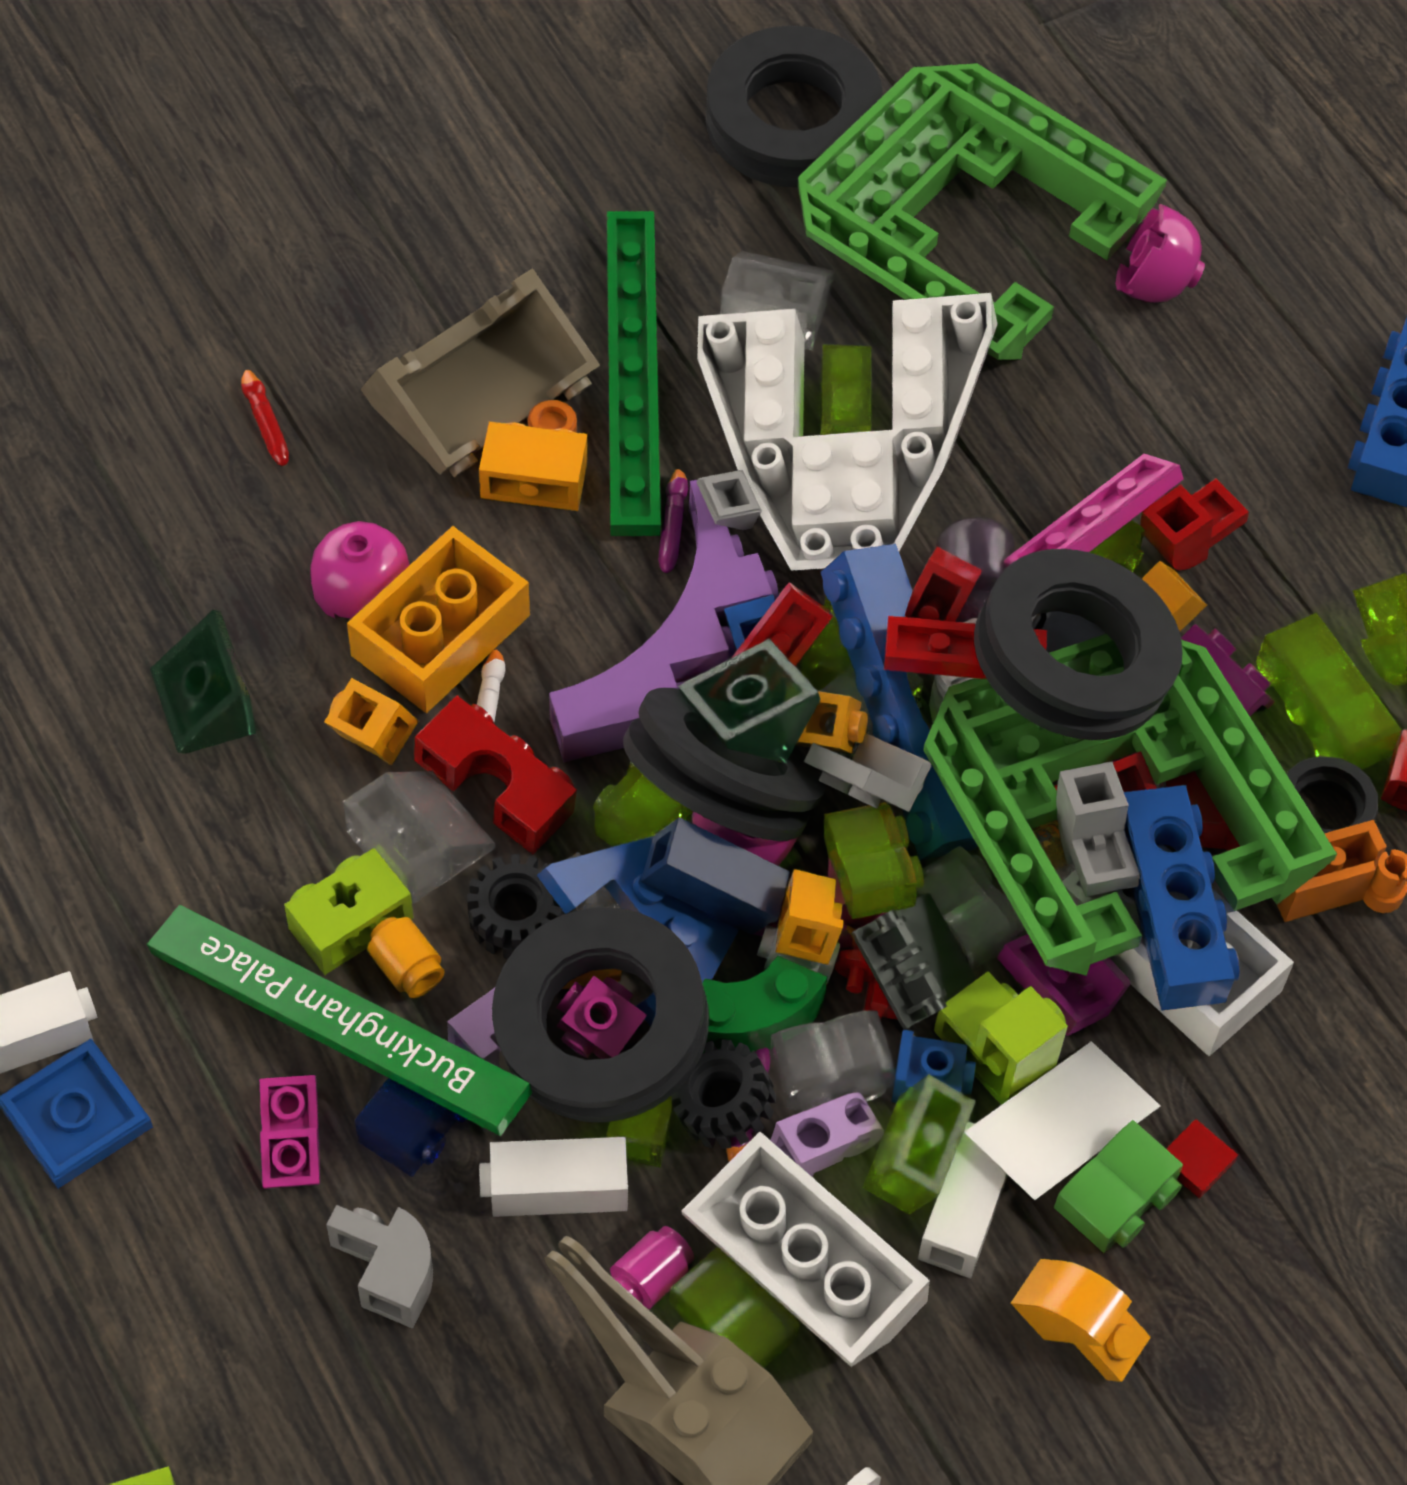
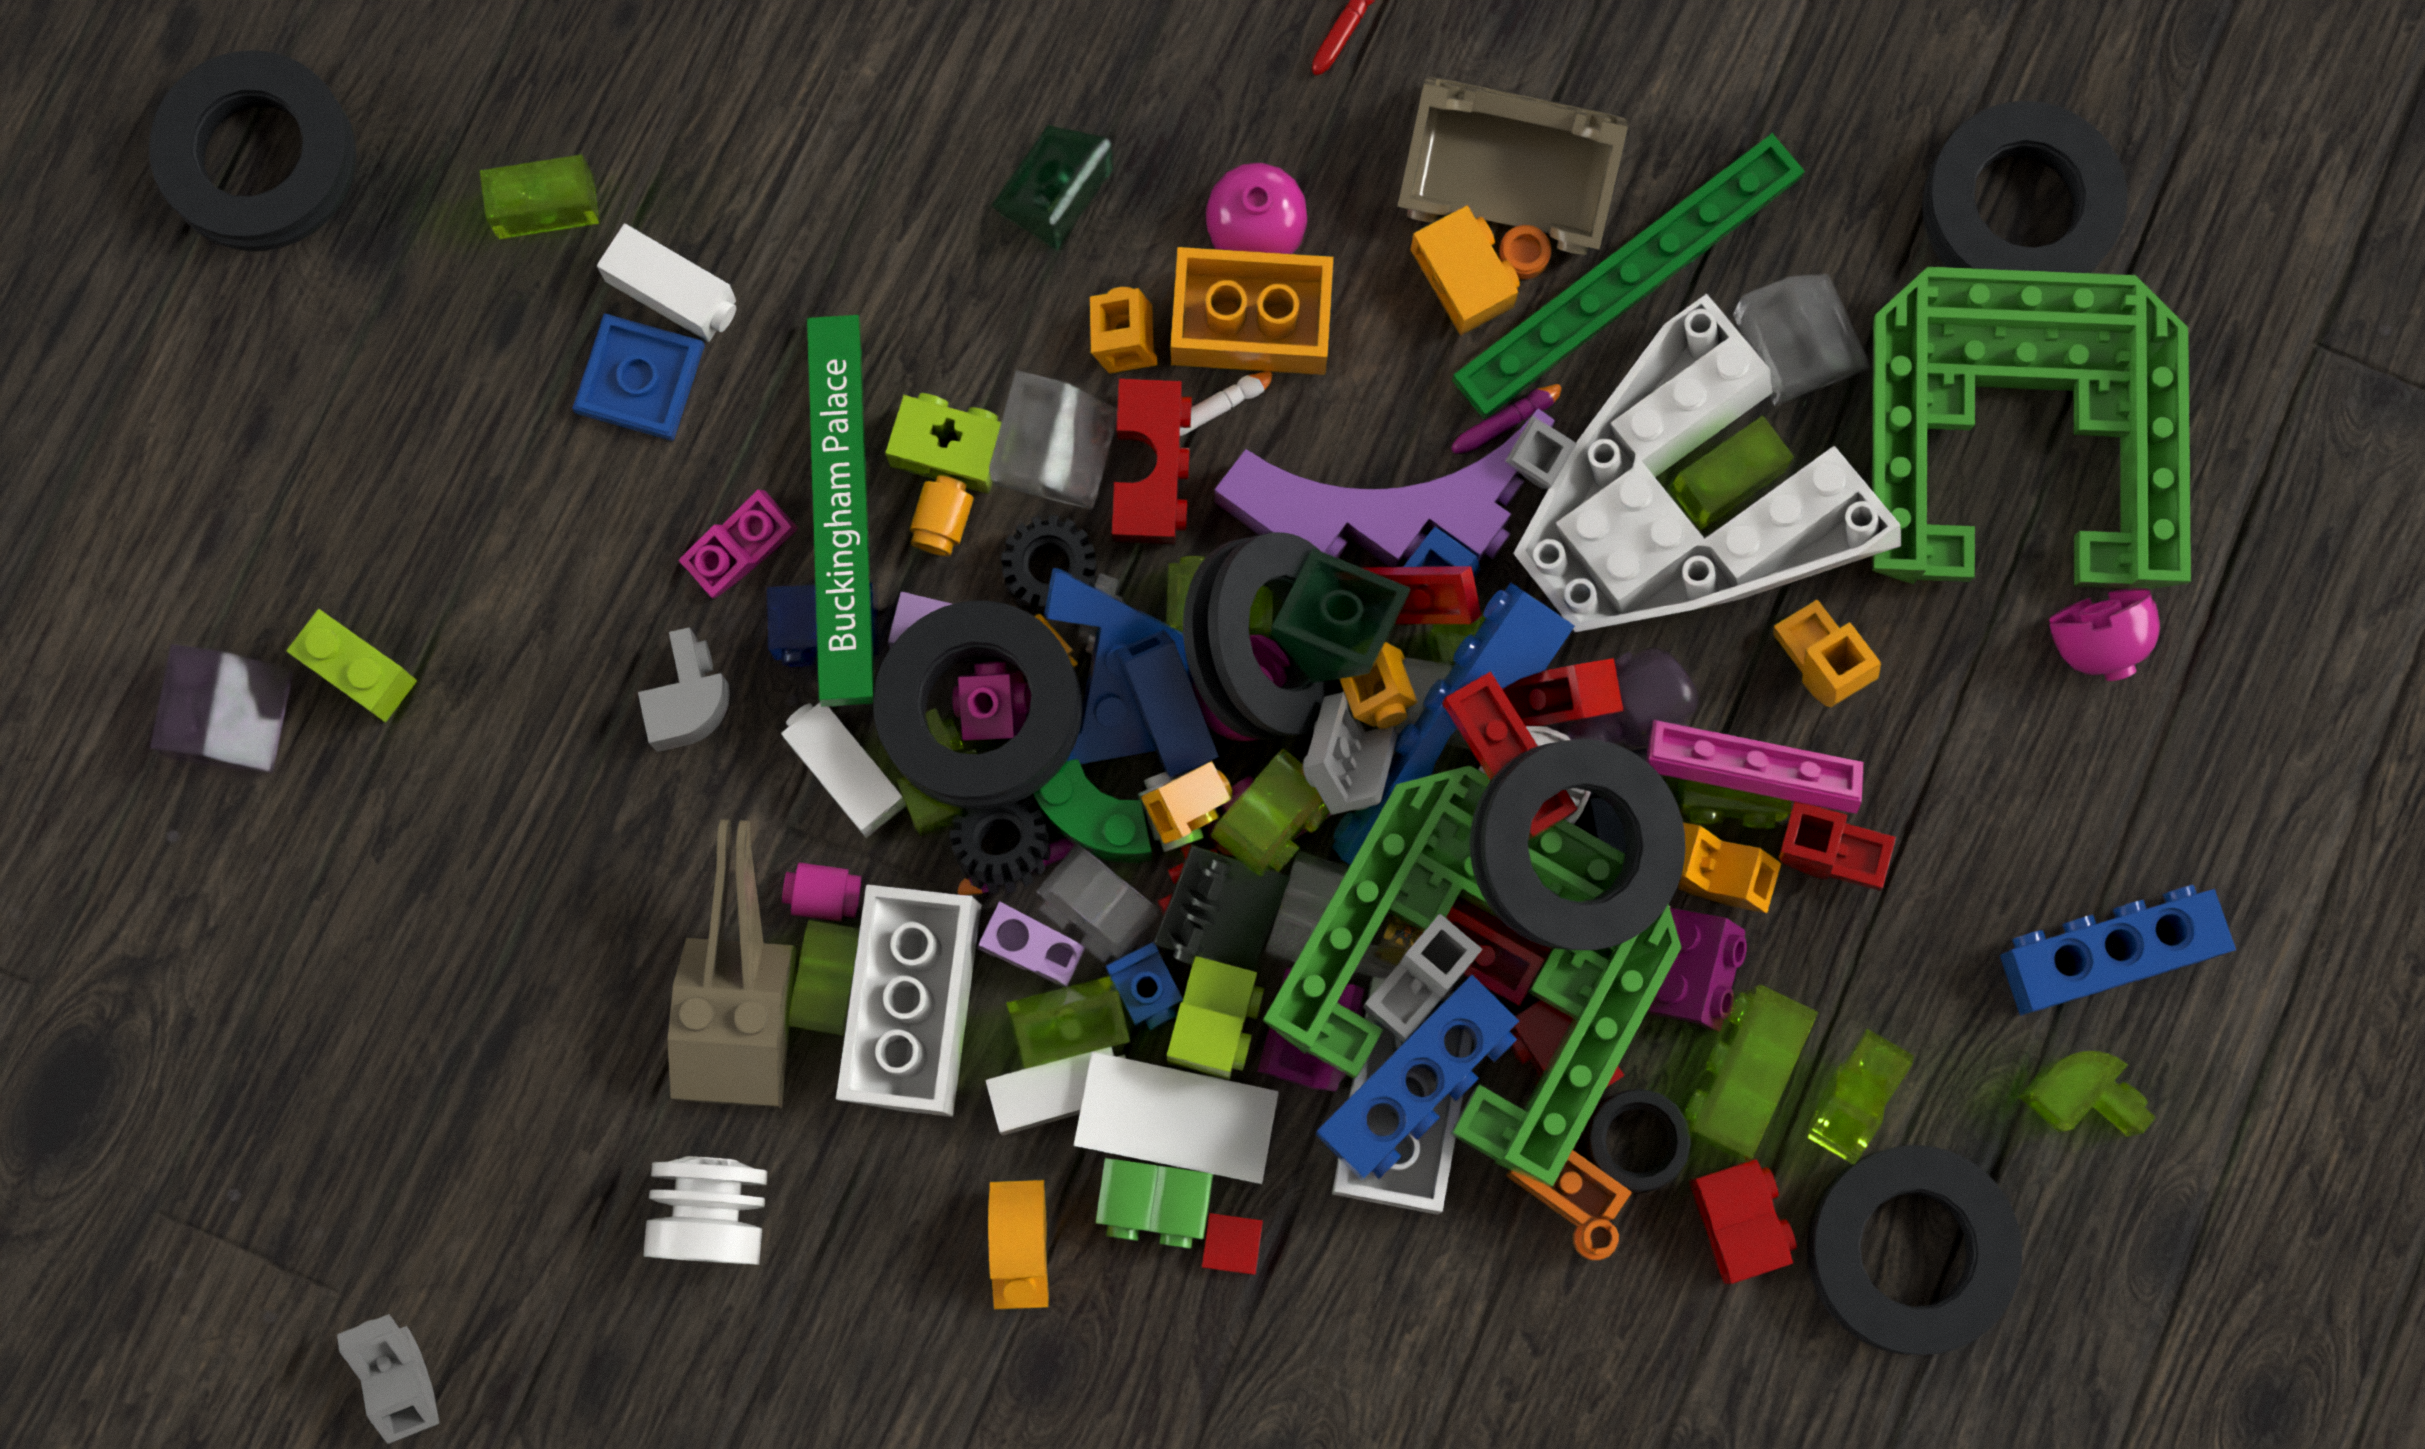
camera: 55 degrees right, 20 degrees up
none -> light orange brick [1773,599,1881,707]

